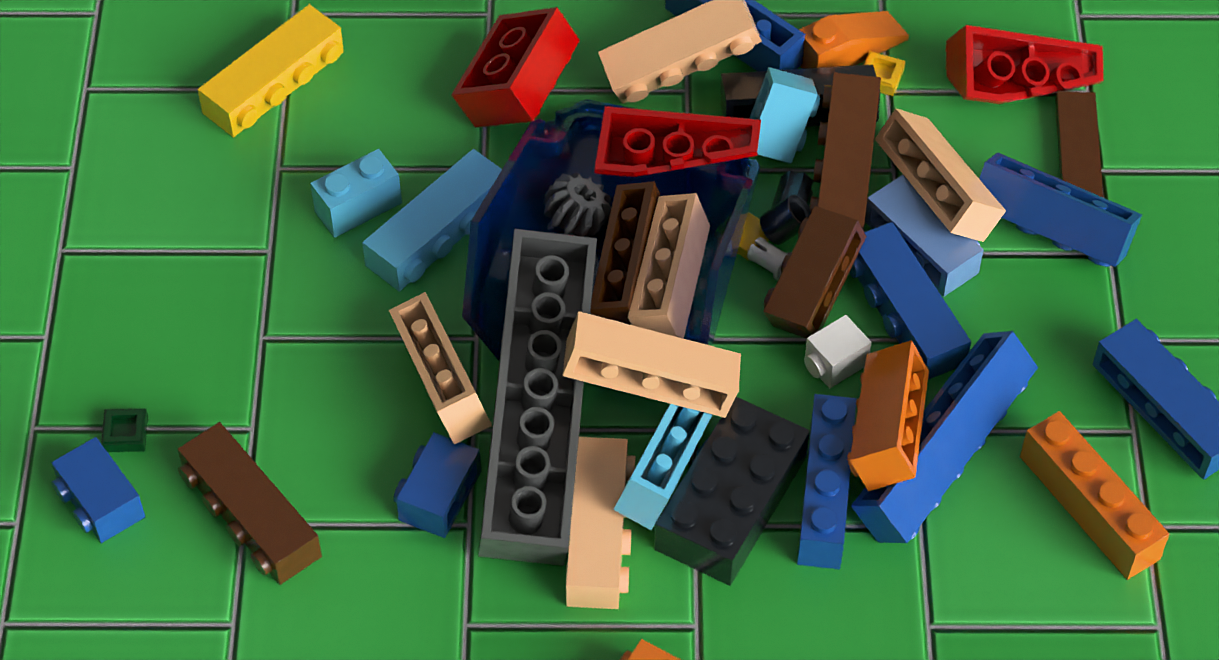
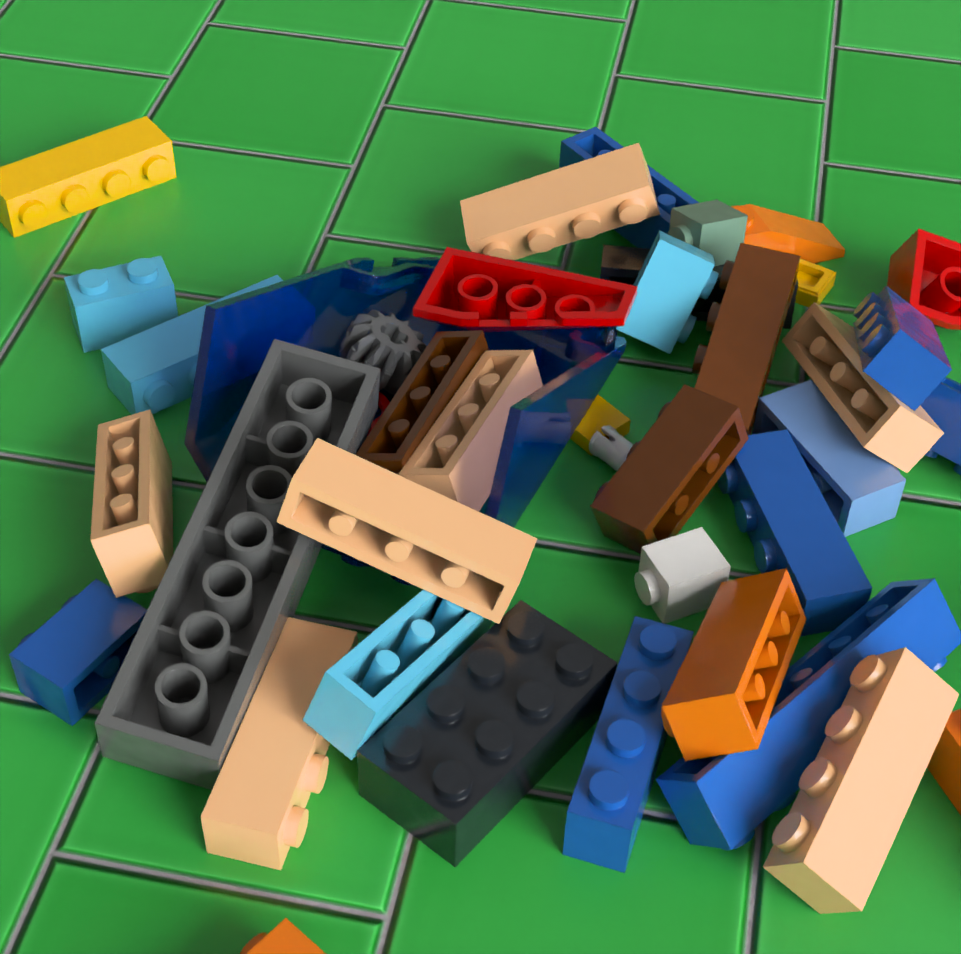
camera: 10 degrees right, 10 degrees down
red brick [451,7,580,127] -> none
black piece [760,170,813,245] -> none
none -> sand green brick [668,199,748,267]
none -> light nougat brick [763,647,959,914]
none -> blue brick [853,286,952,411]

